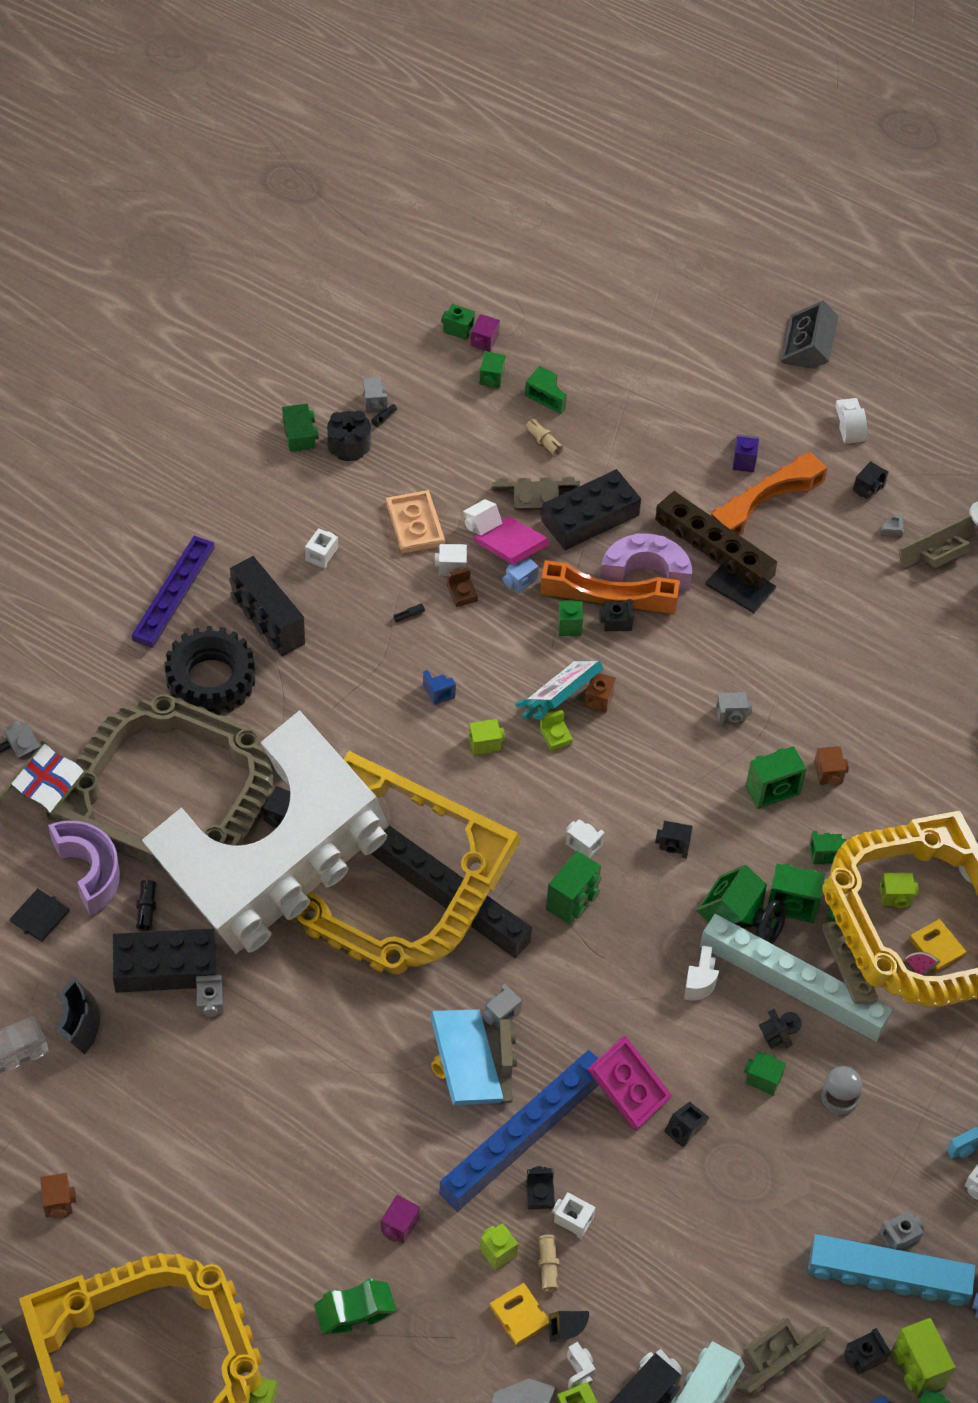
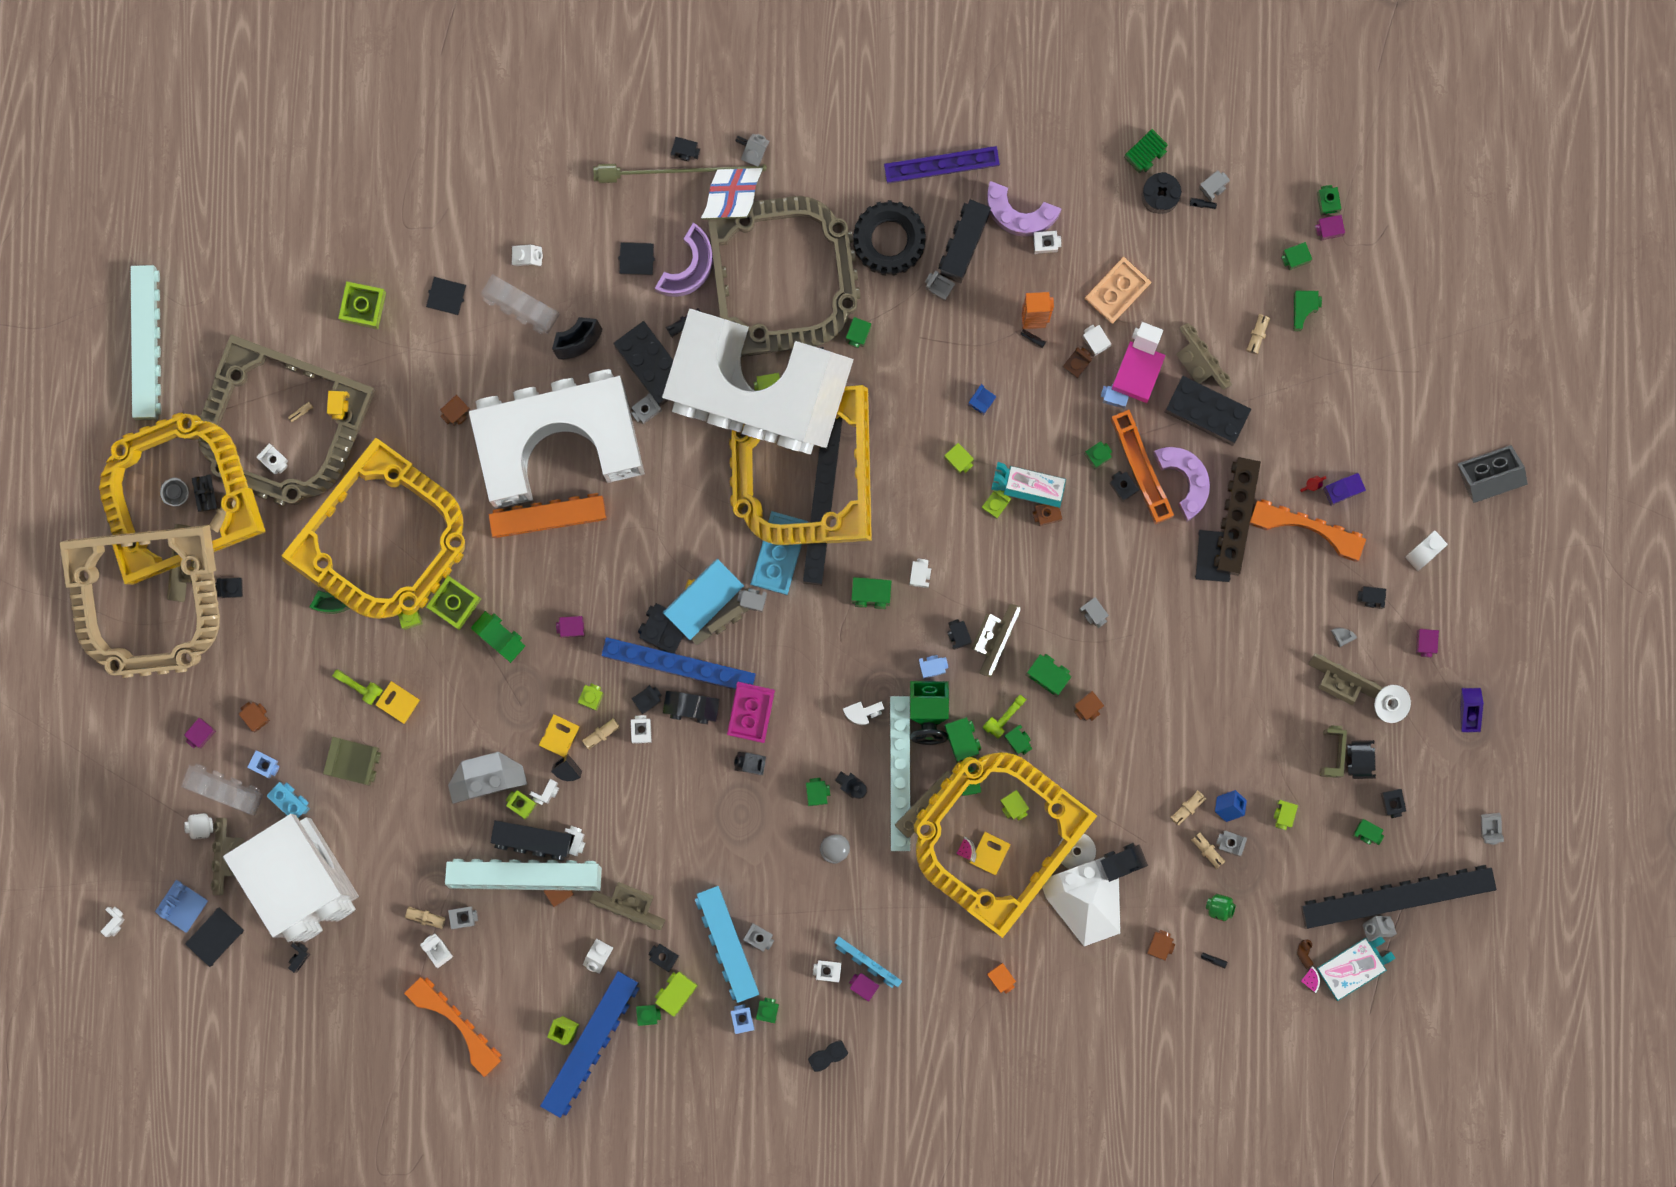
camera: 65 degrees right, 30 degrees up
none -> lime brick [426,576,481,630]
none -> white arch [469,369,645,509]
none -> orange brick [489,493,607,538]
none -> black plate [638,603,684,654]
none -> black brick [663,691,720,725]
none -> medium azure tile [750,511,808,595]
none -> light blue brick [919,655,948,679]
none -> light grey bracket [925,271,955,301]
none -> dark tan bracket [971,604,1021,677]
none -> lime brick [982,695,1027,739]
none -> lavender brick [987,181,1061,236]
none -> orange brick [1022,292,1054,329]
none -> red piece [1300,476,1327,492]
none -> magenta brick [1416,629,1439,658]

